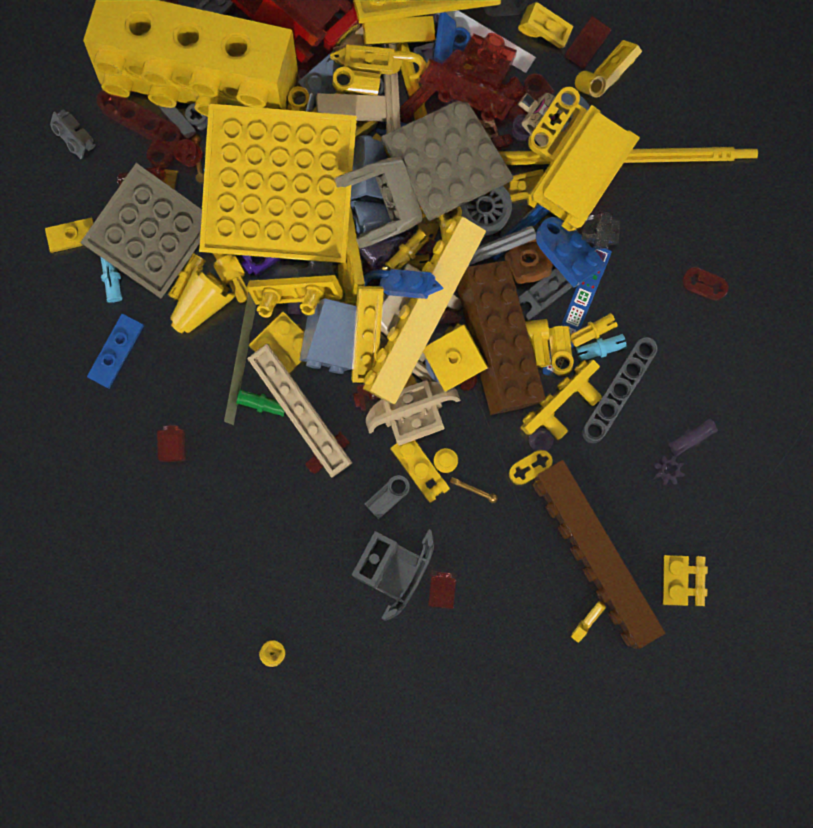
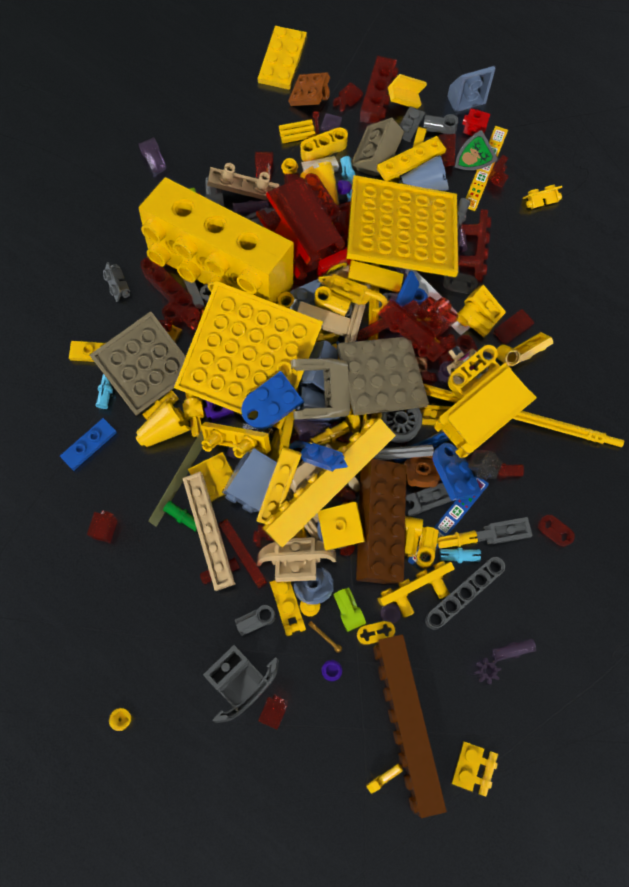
camera: 20 degrees right, 10 degrees down
none -> clear red beam [218,518,267,588]
none -> blue plate [242,371,304,430]
none -> sand blue plate [293,567,334,604]
none -> dark purple plate [322,660,342,681]
none -> lime piece [333,588,366,632]
none -> yellow bar [347,406,361,432]
none -> yellow piece [456,302,495,337]
none -> dark grey hinge [475,517,532,544]
none -> clear red pin [498,463,524,478]

